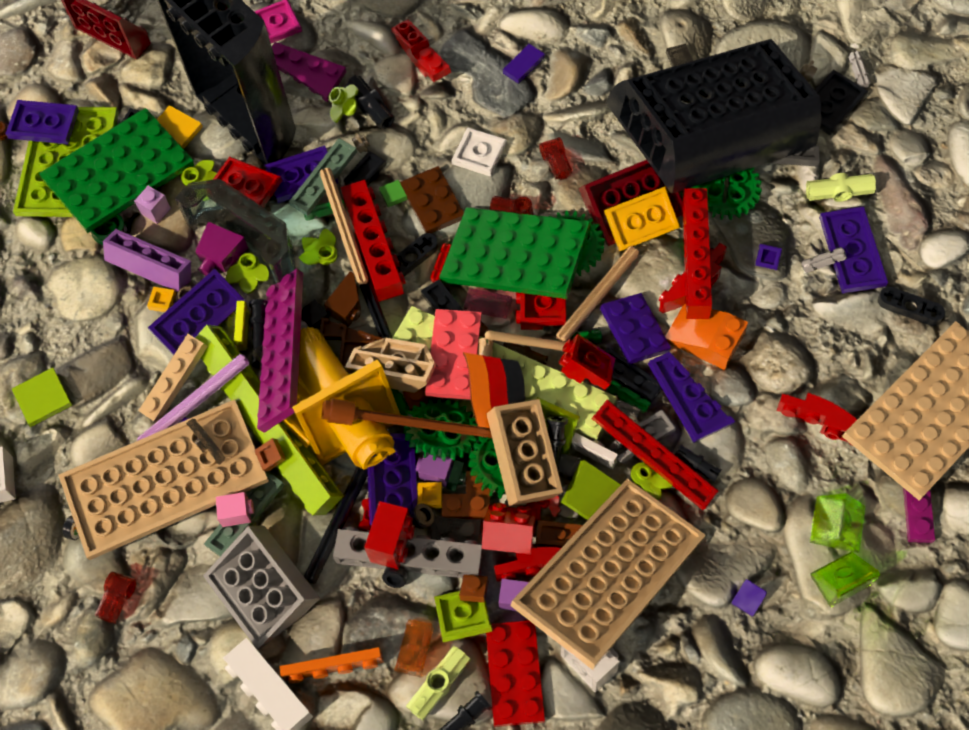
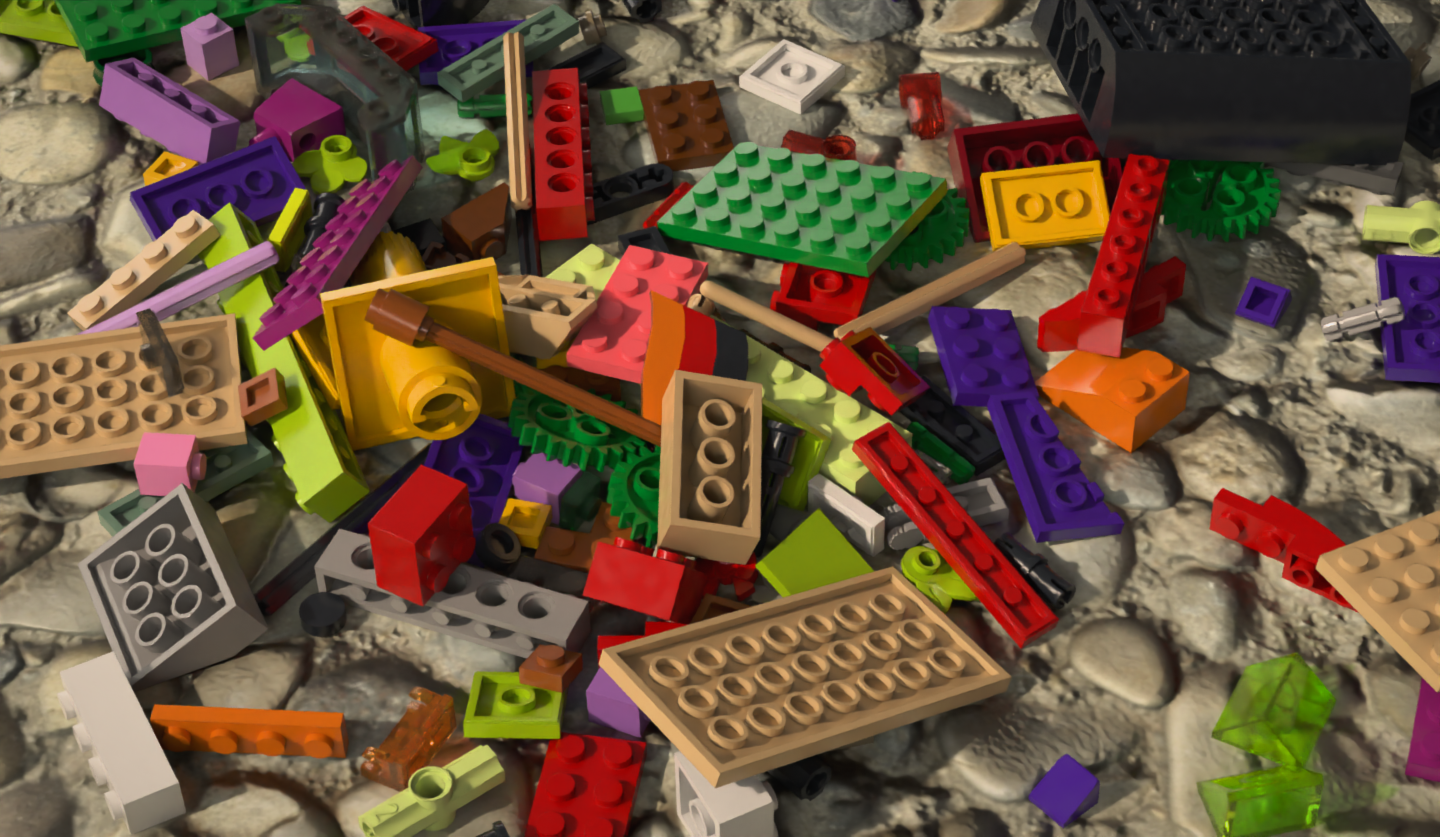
camera: 10 degrees right, 20 degrees down
black tile [382,566,408,588] -> none
clear pink tile [464,288,512,319] -> none
none -> black tile [299,592,347,637]

